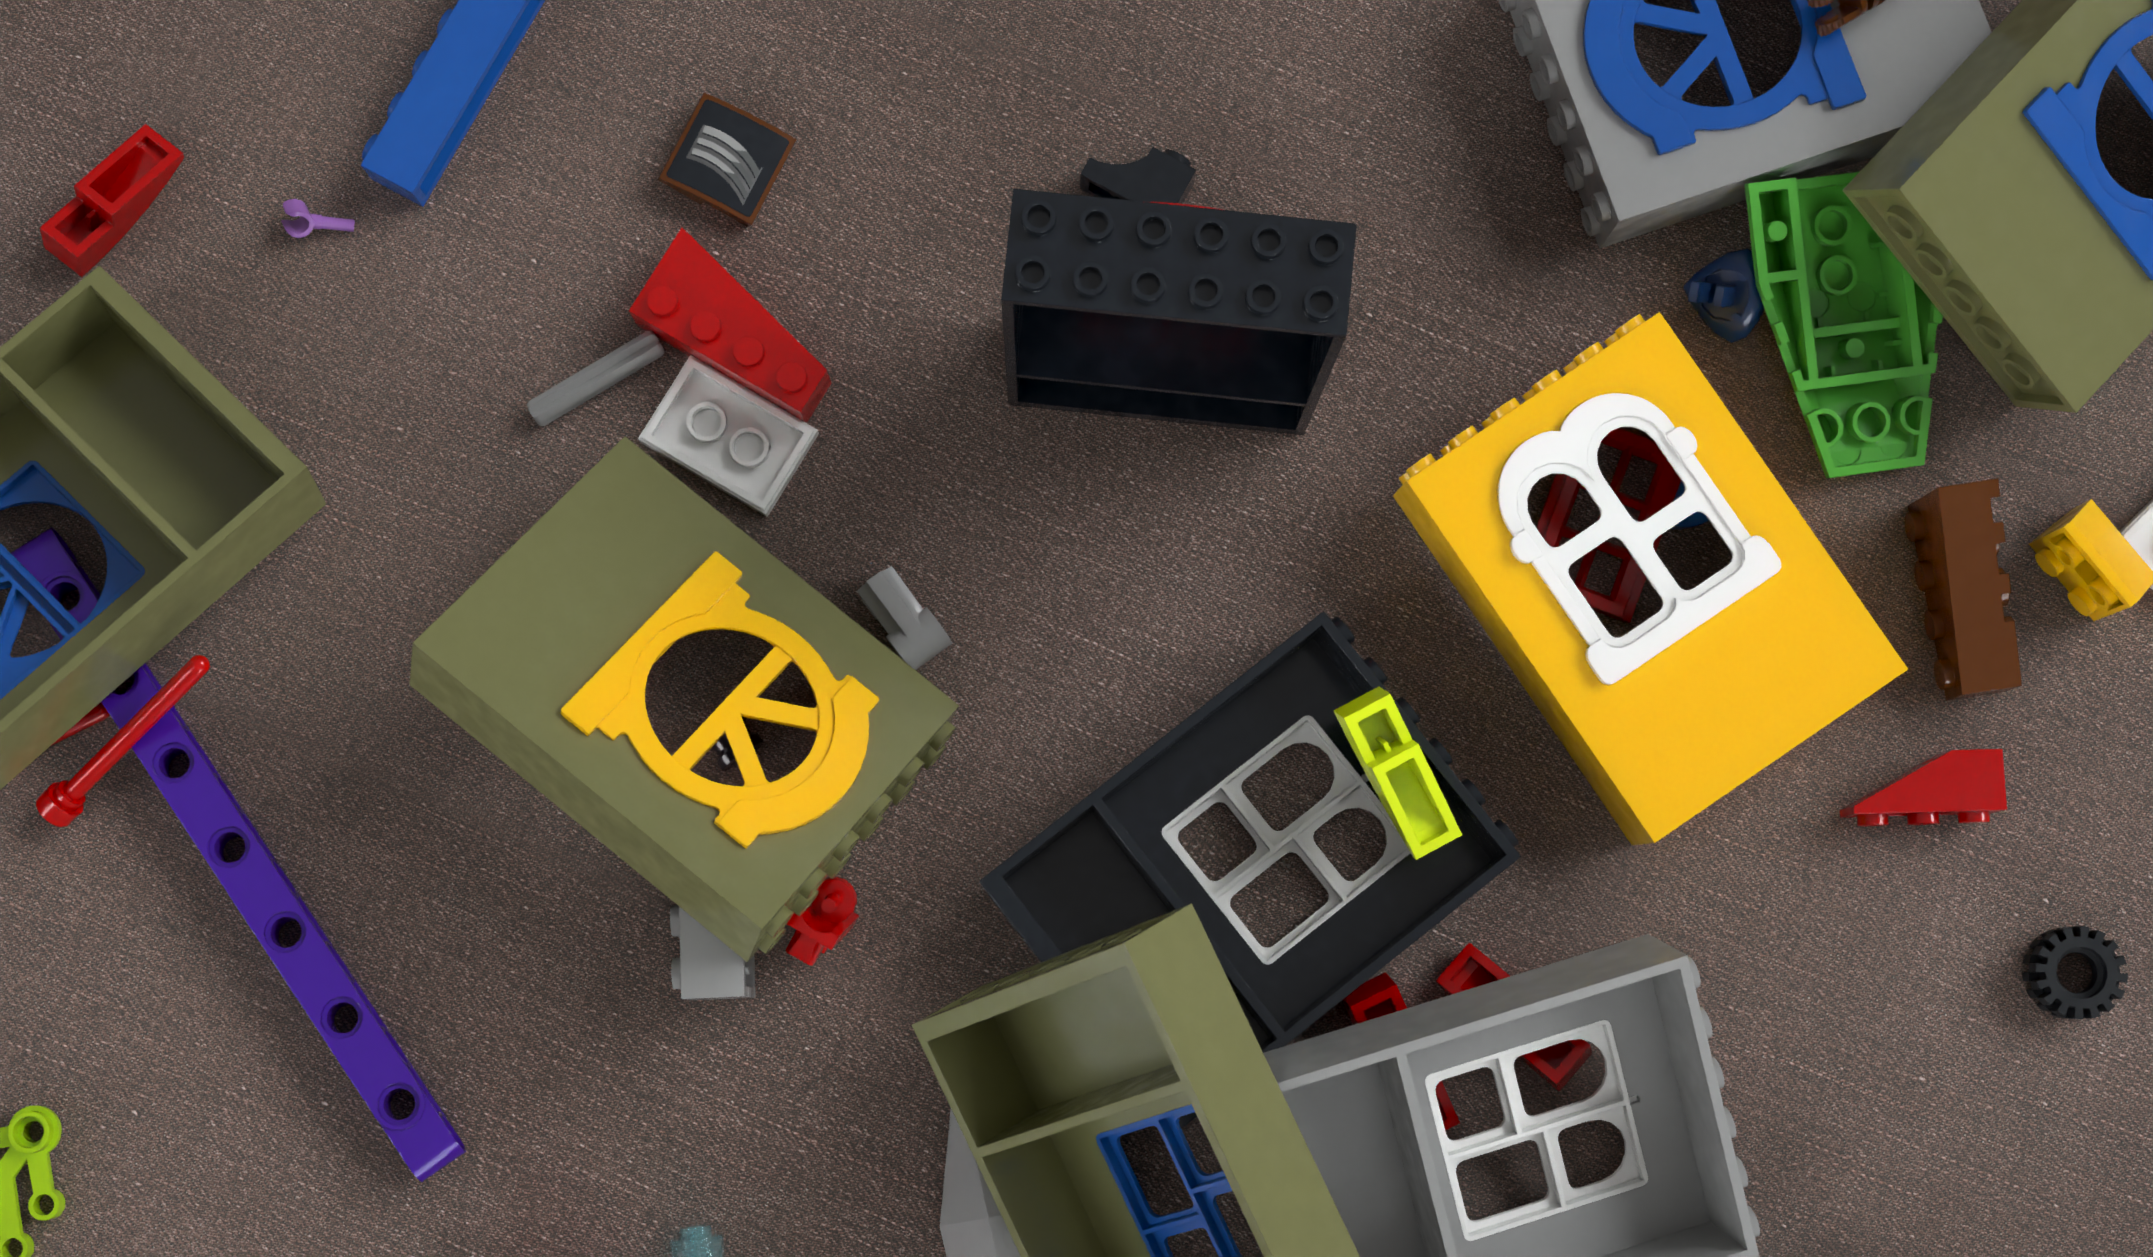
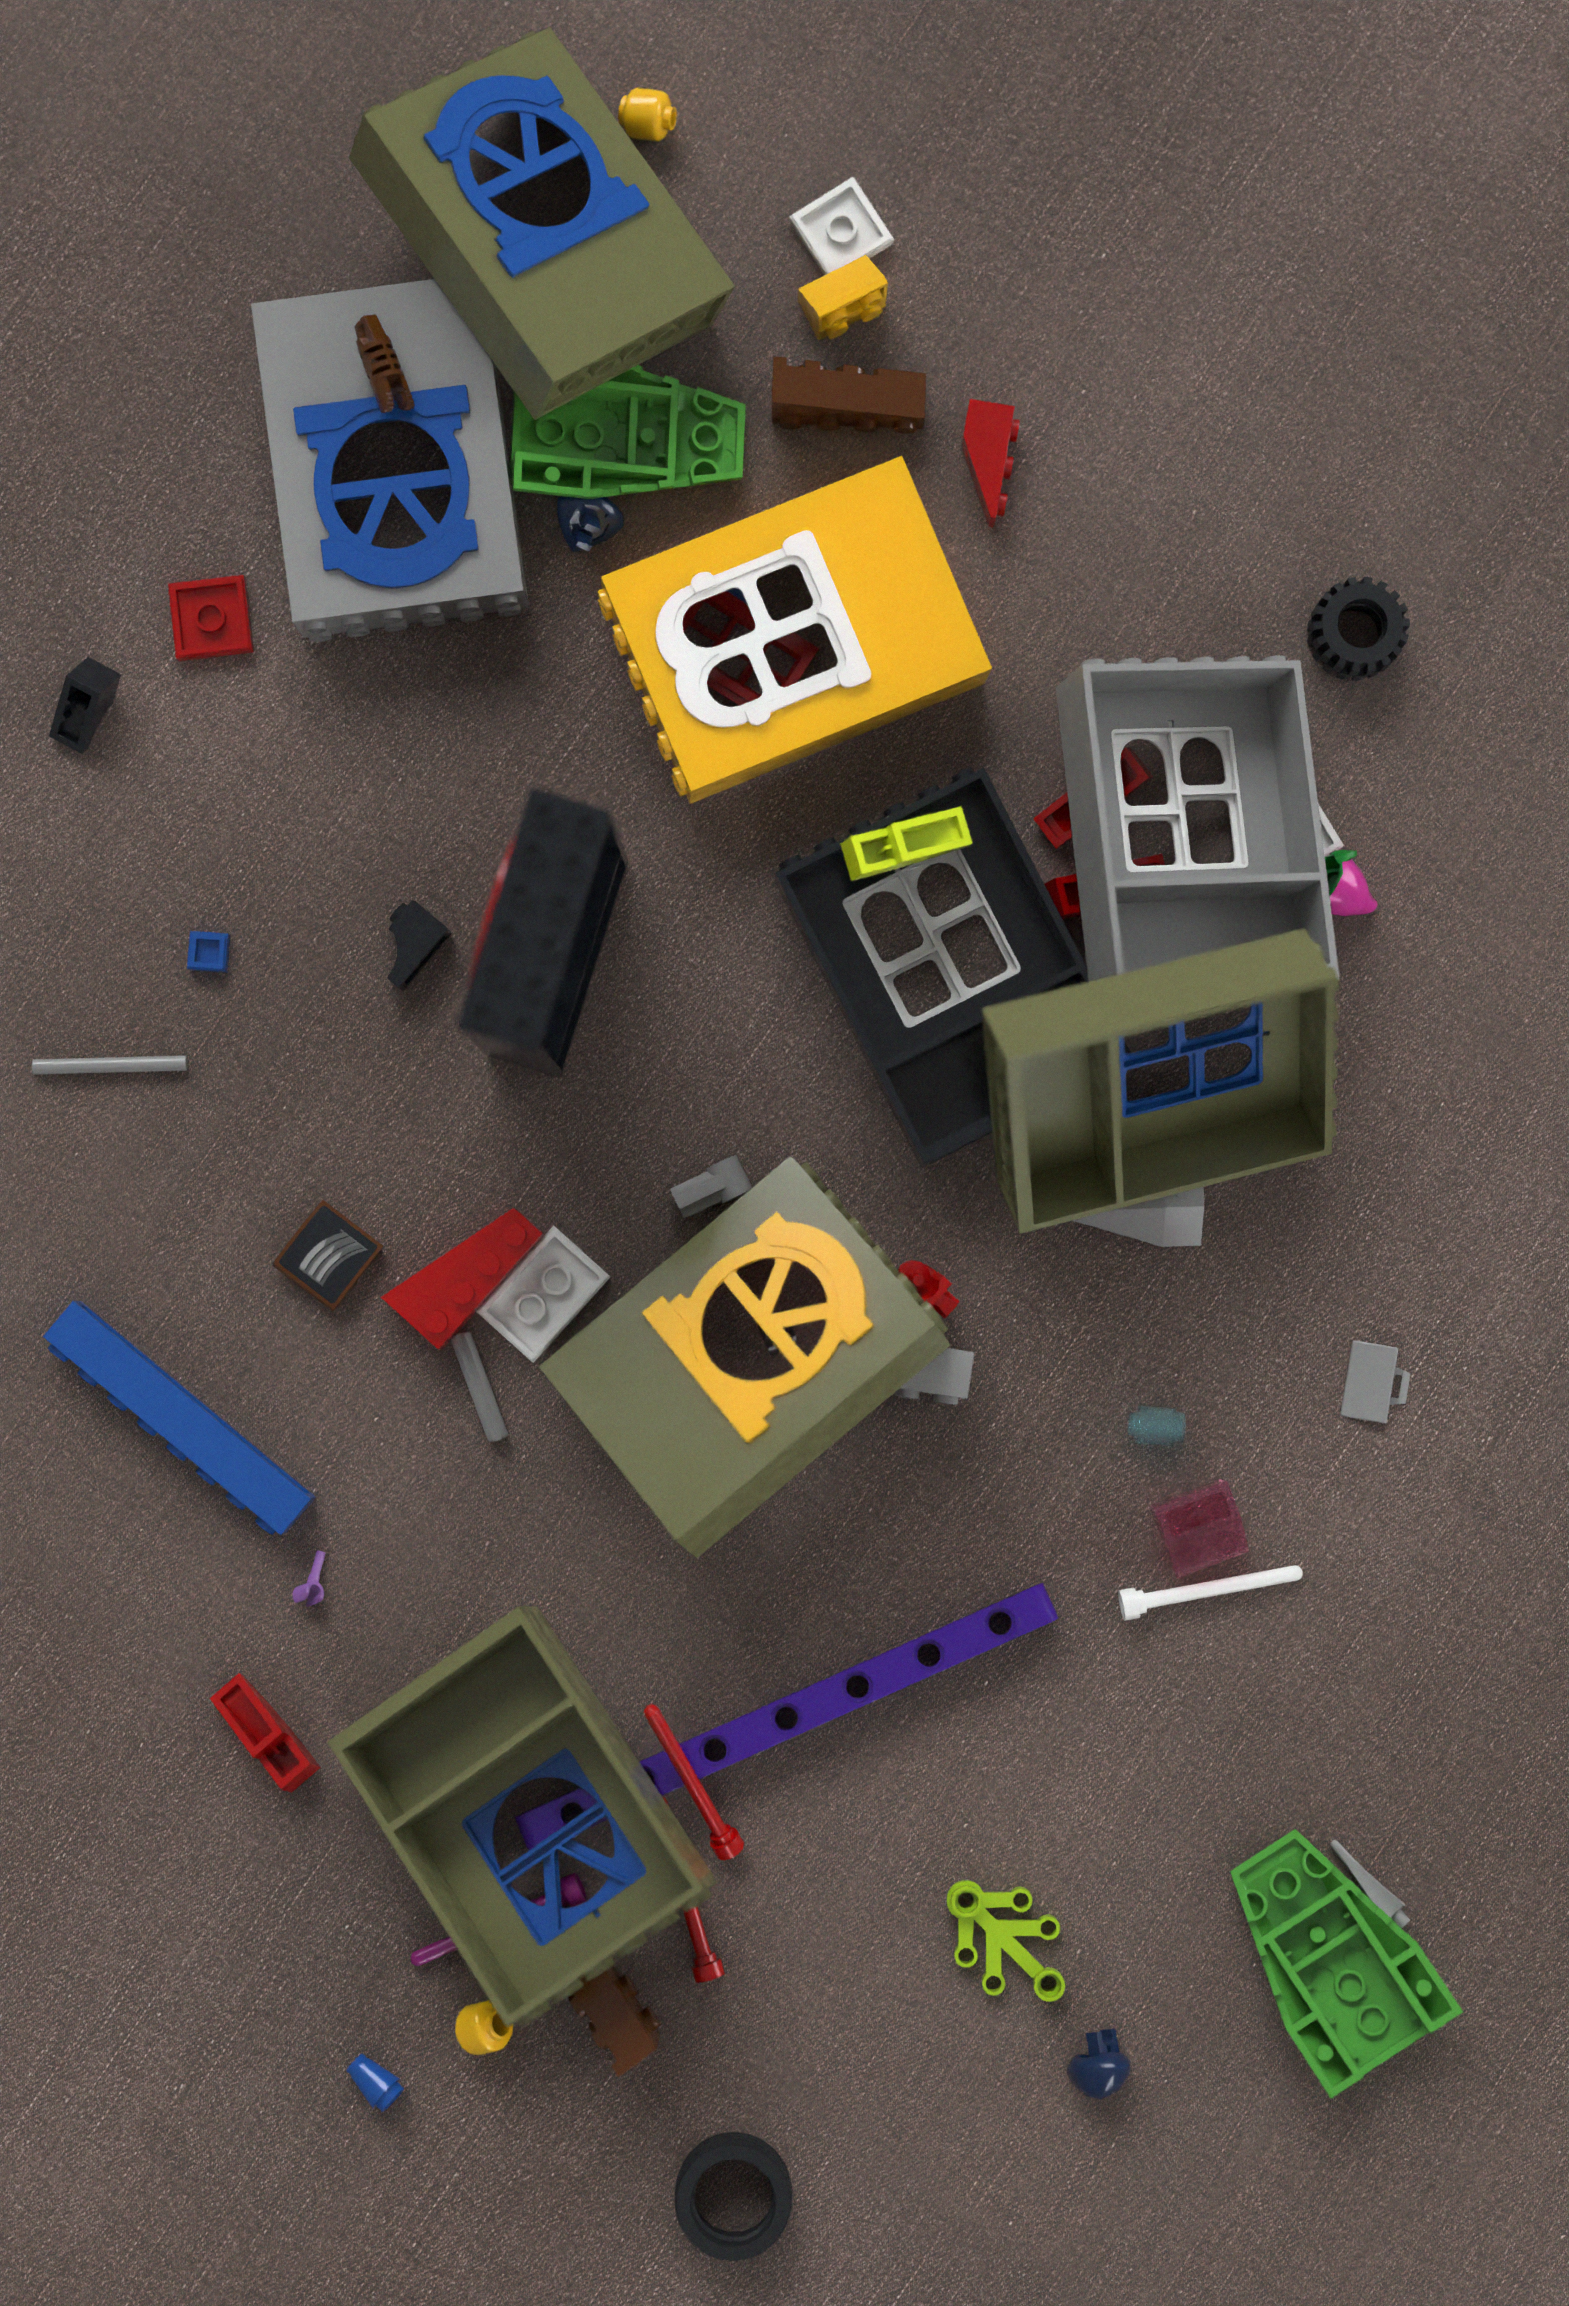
camera: 75 degrees left, 5 degrees up
black tyre [2022,926,2128,1019] -> none

